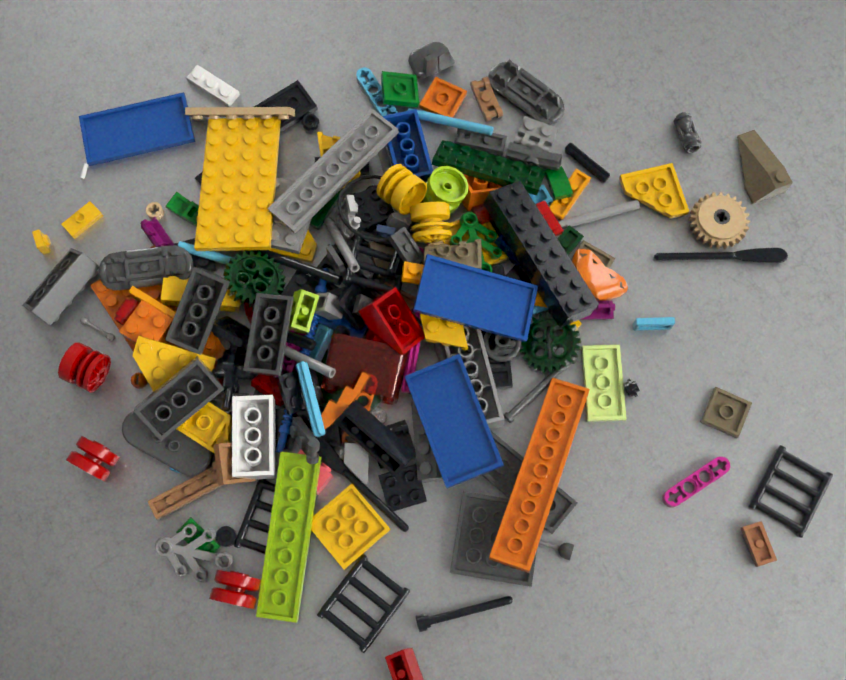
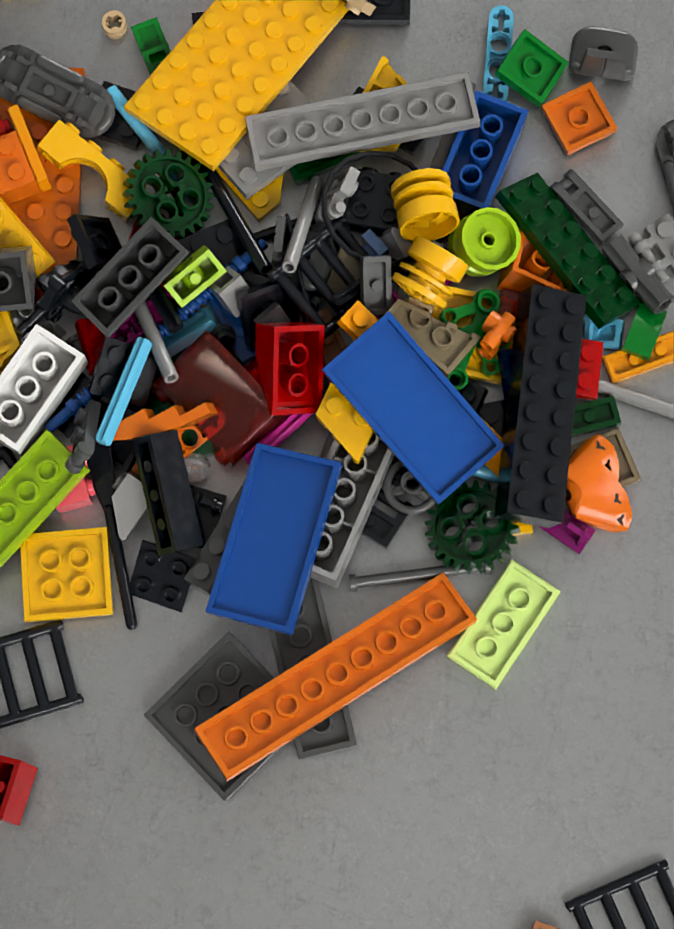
camera: 40 degrees right, 5 degrees up
magenta hinge [140,217,175,247] -> none
dark grey slope [165,267,230,355] -> none
black plate [302,114,319,131] -> none
medium azure piece [407,108,494,136] -> none
black piece [415,596,513,632] -> none
medium nougat plate [470,77,503,122] -> none
dark grey hinge [539,540,574,560] -> none
black plate [623,379,640,397] -> none
medium azure tile [632,317,675,331] -> none
dark pink beam [662,456,730,508] -> none
dark tan tile [700,387,752,439] -> none
none -> orange plate [478,311,517,360]

